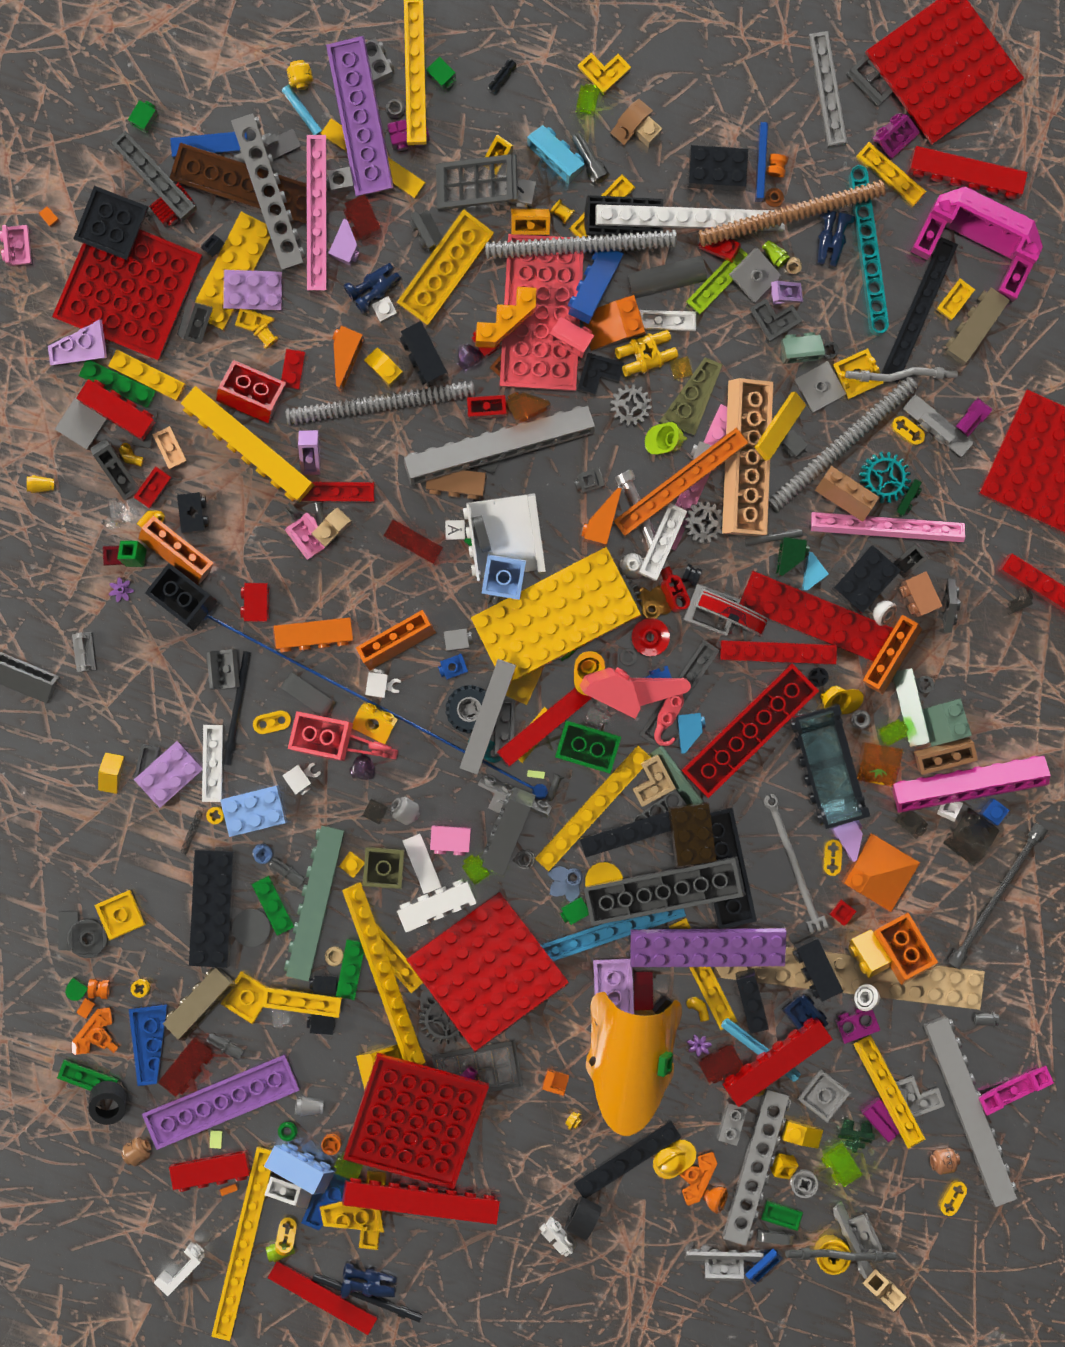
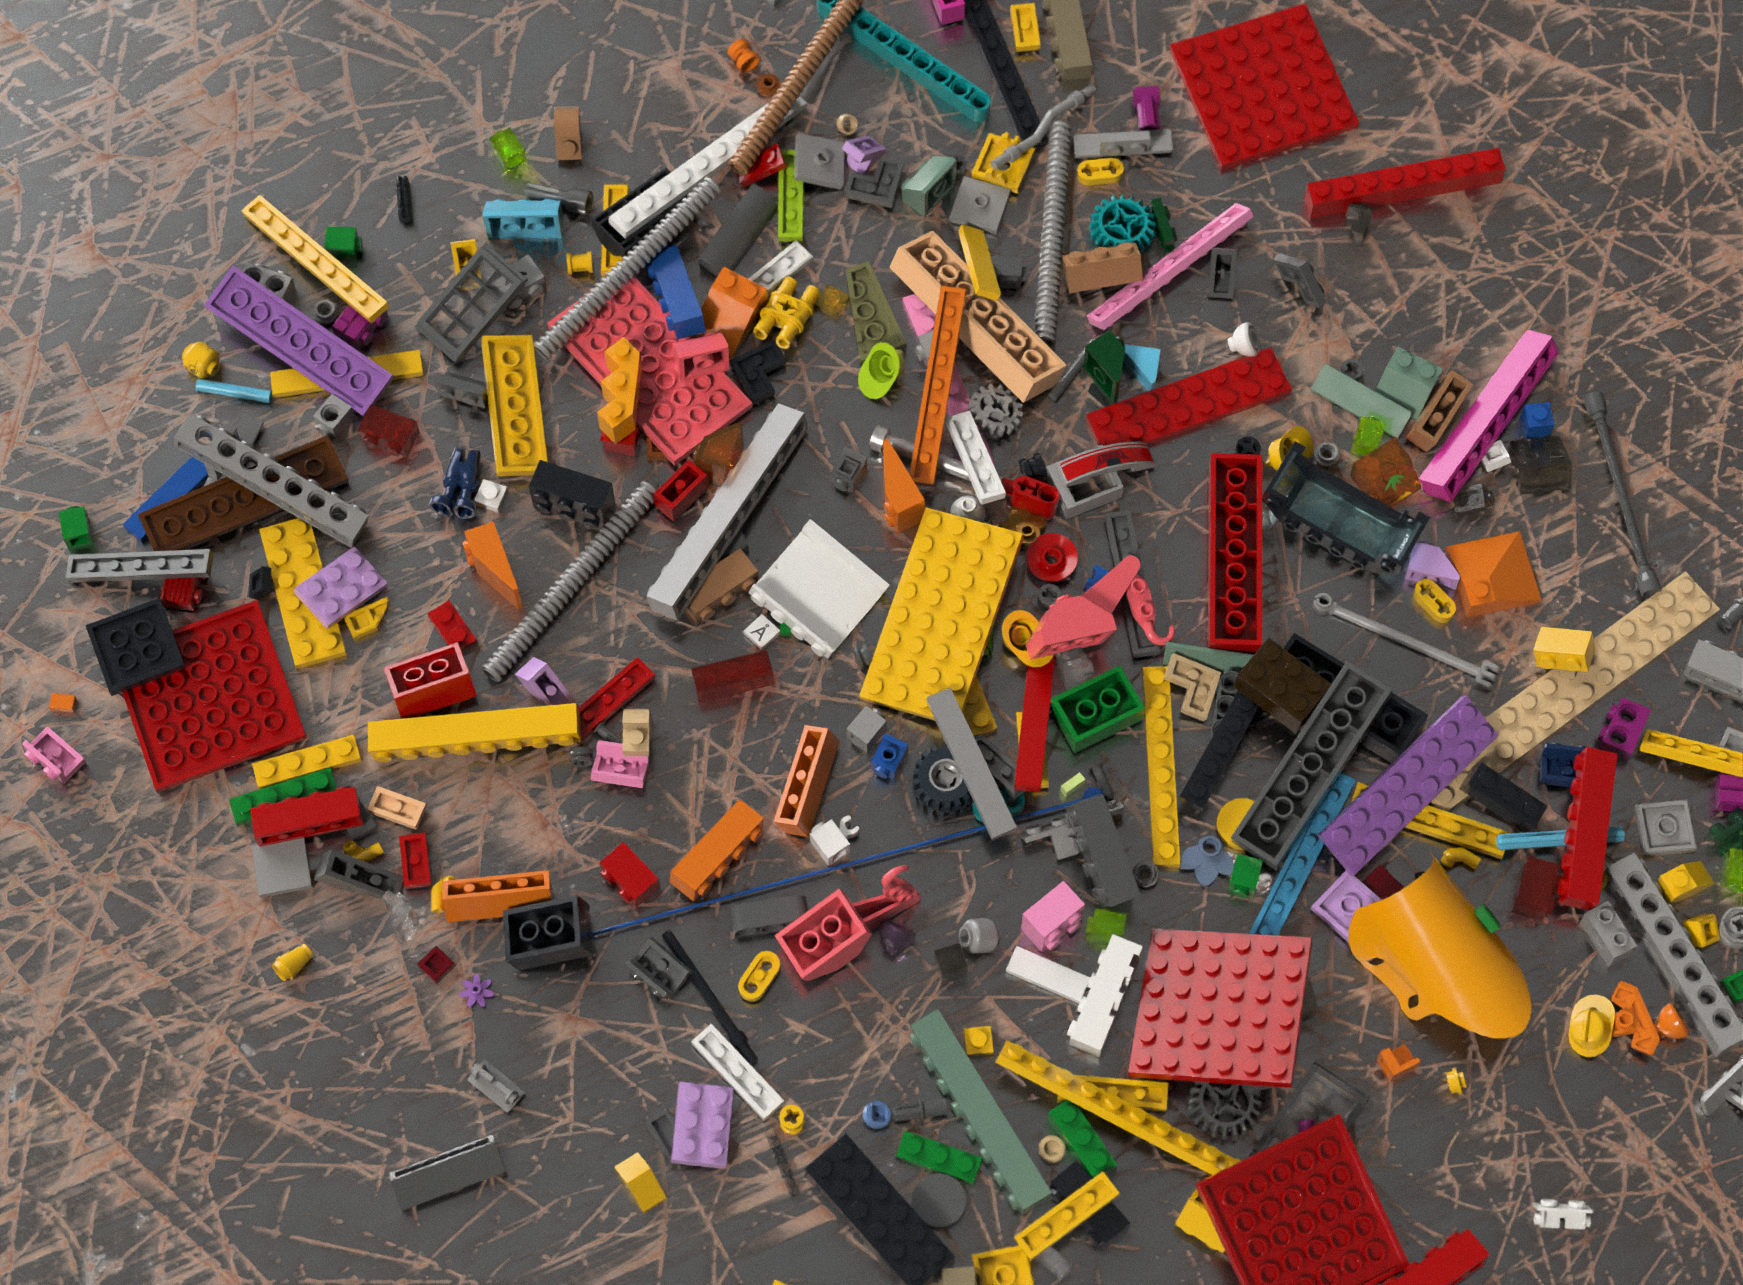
camera: 40 degrees left, 20 degrees down
lavender wing [48,319,107,365] -> none
green brick [117,541,147,567] -> none
dark grey panel [177,298,213,344] -> none
black brick [177,492,209,535] -> none
light blue brick [220,785,288,837] -> none
yellow bush [254,323,279,349] -> none
white brick [283,763,321,795] -> none
bright pink plate [307,135,327,291] -> none
lavender slope [328,219,360,266] -> none
yellow brick [352,702,398,744] -> none
olive brick [363,847,405,889] -> none
yellow slope [364,347,404,388] -> none
clear purple brick [458,343,483,369] -> none
dark grey beam [472,515,491,553] -> none
light blue slope [482,554,526,600] -> none
light orange brick [511,208,550,235] -> none
black piece [564,1196,602,1240] -> none
black plate [574,1120,681,1199] -> none
yellow plate [577,53,631,95] -> none
light grey gear [610,384,652,426] -> none
tan brick [634,116,662,148] -> none
dark azure slope [677,713,706,754] -> none
black brick [687,145,748,191] -> none
medium lavender plant [687,1035,712,1057] -> none
red brick [719,640,837,665] -> none
blue tile [755,122,768,202] -> none
lime cone [762,240,790,268] -> none
black brick [792,936,843,1002] -> none
dark blue piece [817,210,855,267] -> none
red plate [829,899,857,926] -> none
black brick [832,545,901,614] -> none
white brick [854,984,880,1011] -> none
orange brick [863,615,922,695] -> none
orange brick [873,913,938,985] -> none
nougat brick [899,571,942,618] -> none

